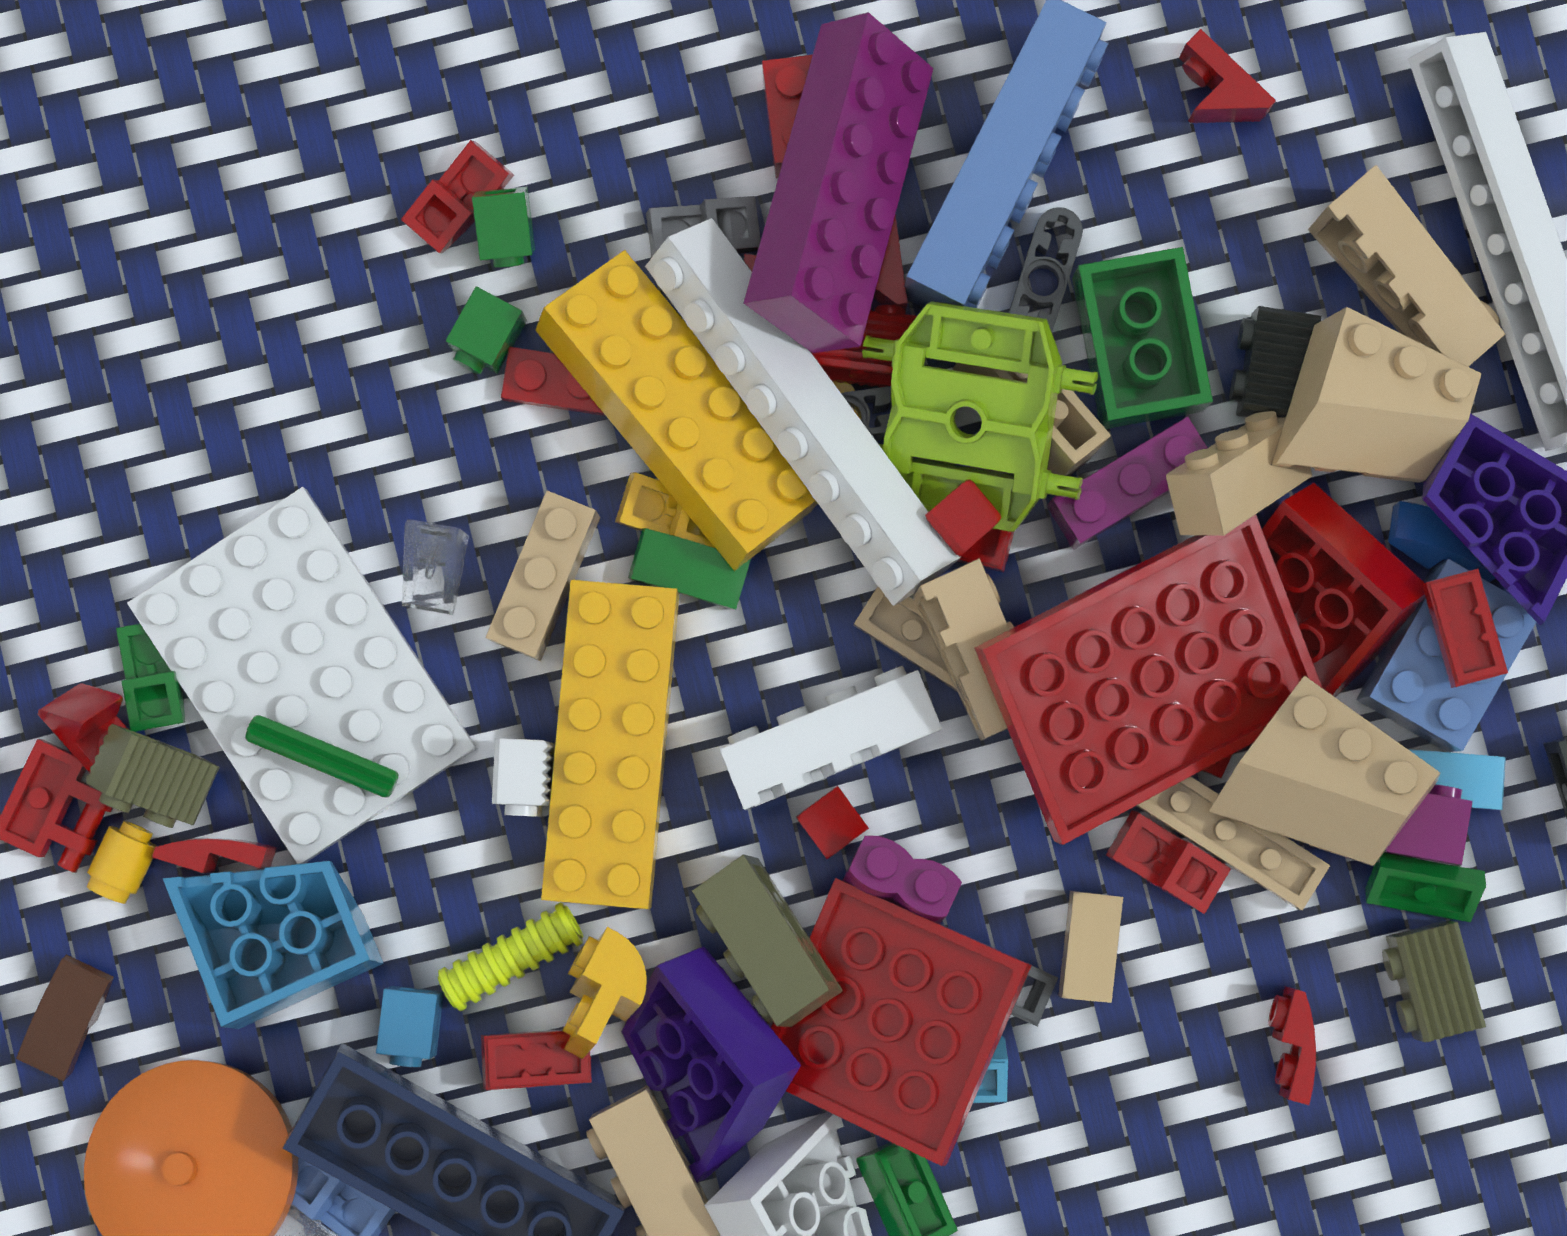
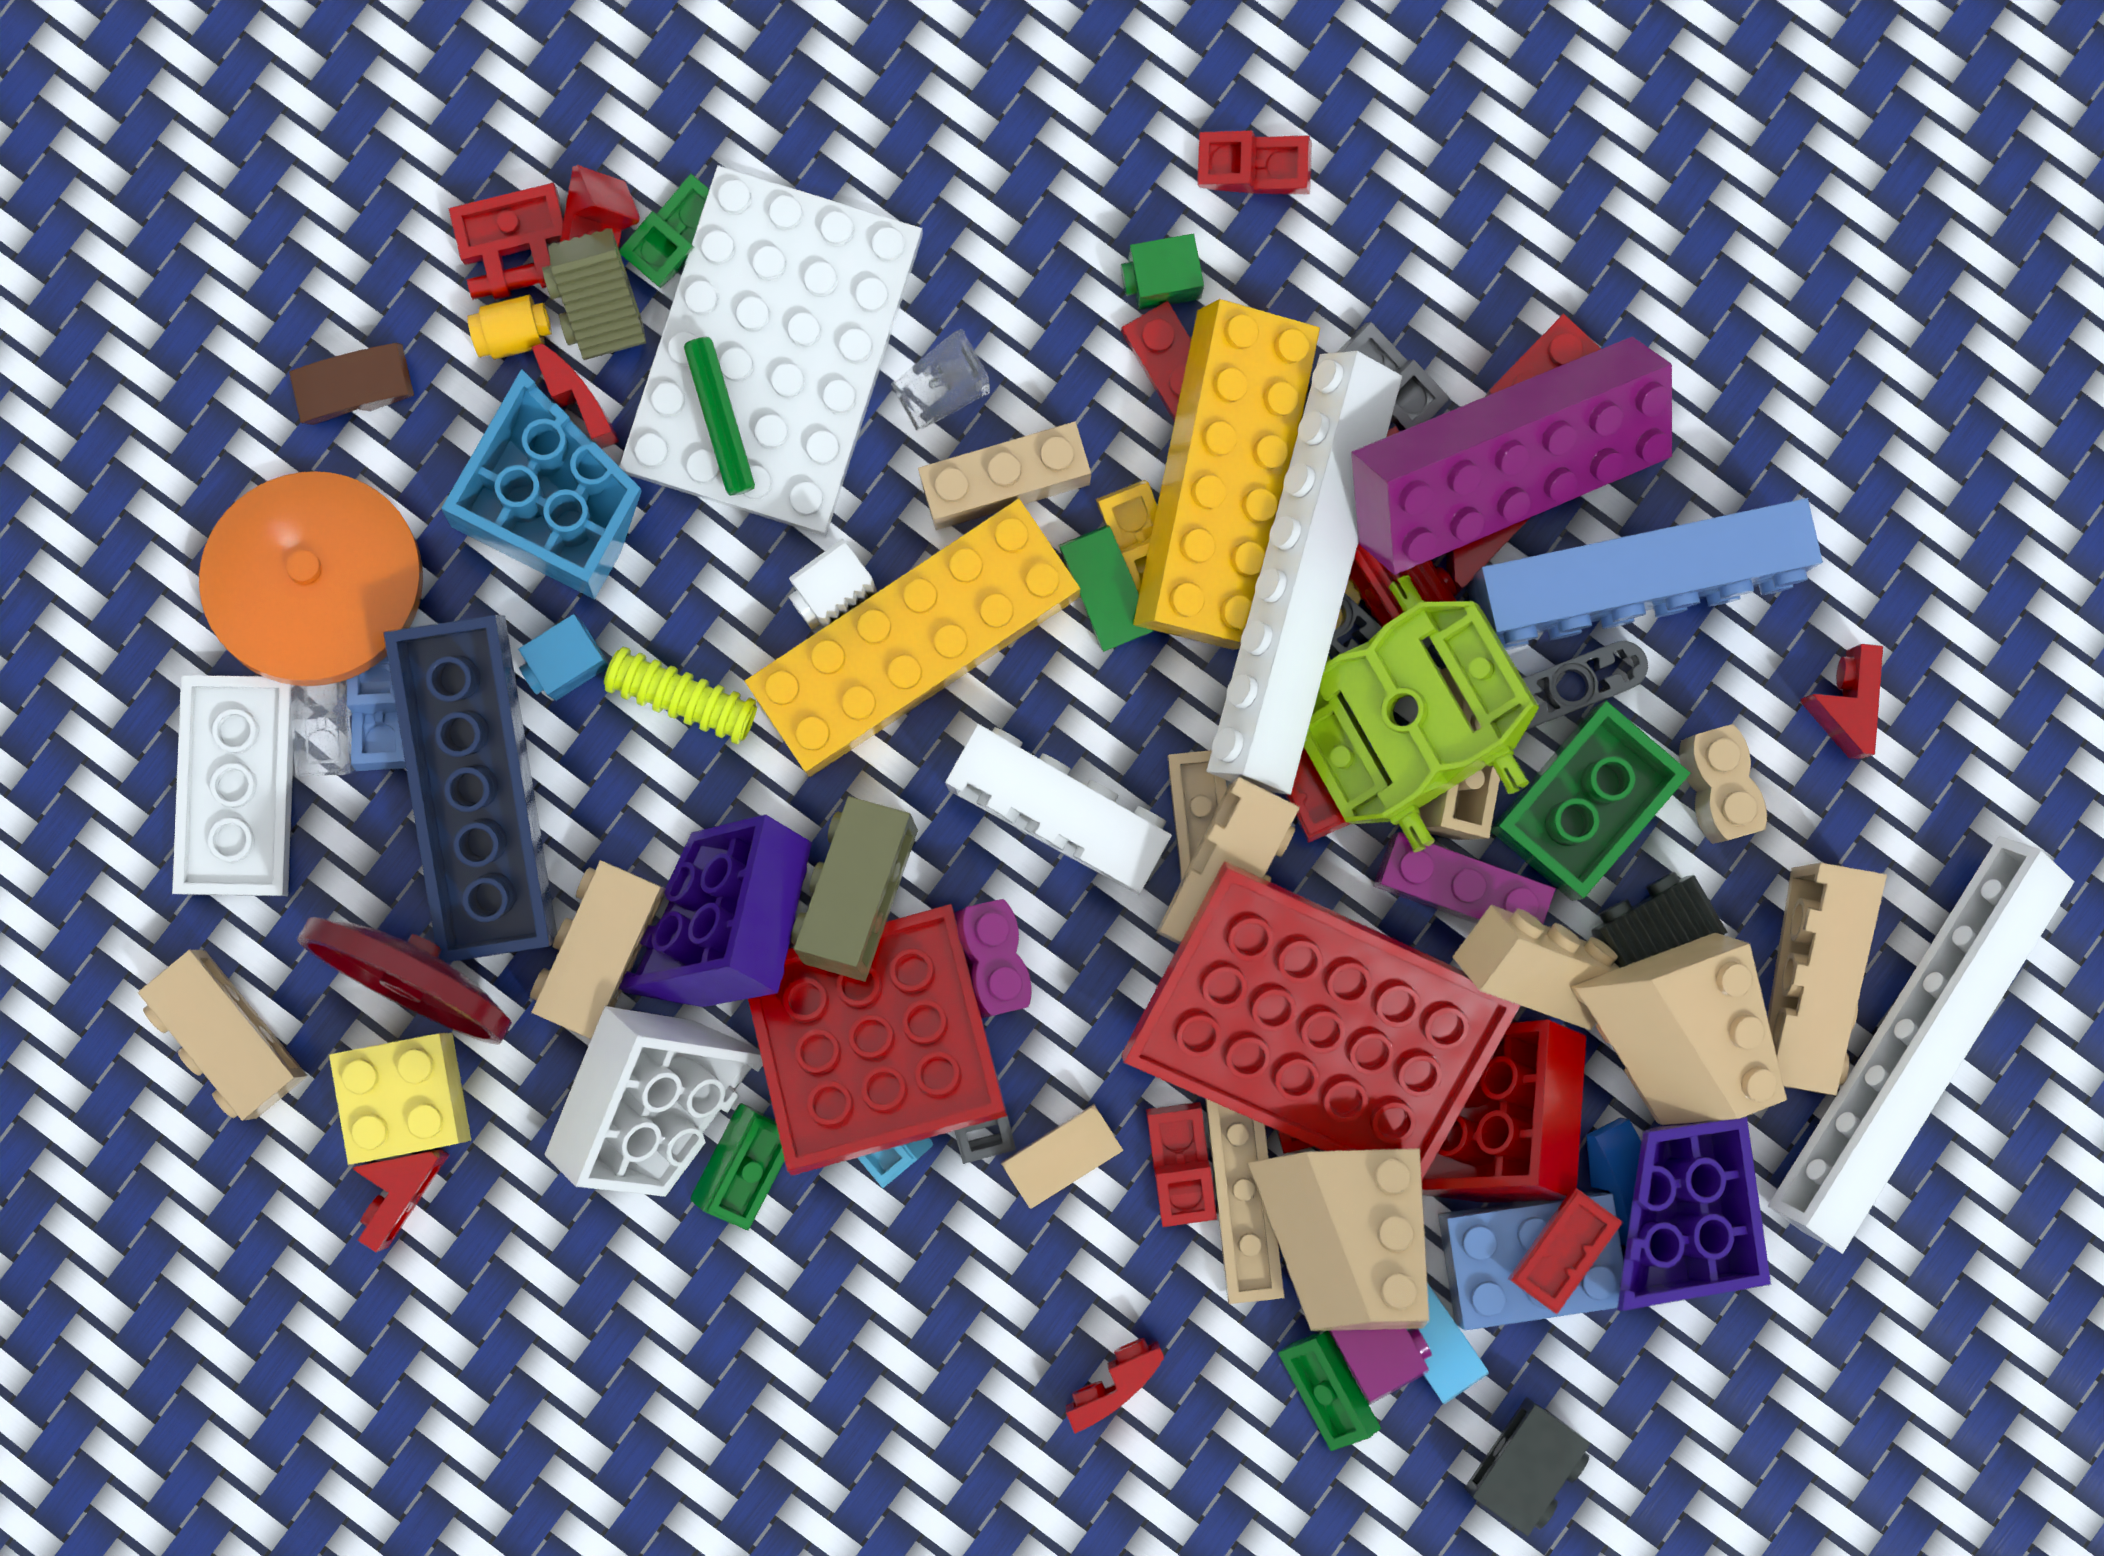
camera: 45 degrees right, 0 degrees up
green brick [472,187,535,267] -> none
red plate [481,1029,592,1090] -> none
yellow brick [562,927,647,1059] -> none
red slope [796,786,869,859] -> none
red slope [925,479,1002,557] -> none
olive brick [1382,920,1486,1042] -> none
none -> tan brick [1679,724,1767,844]

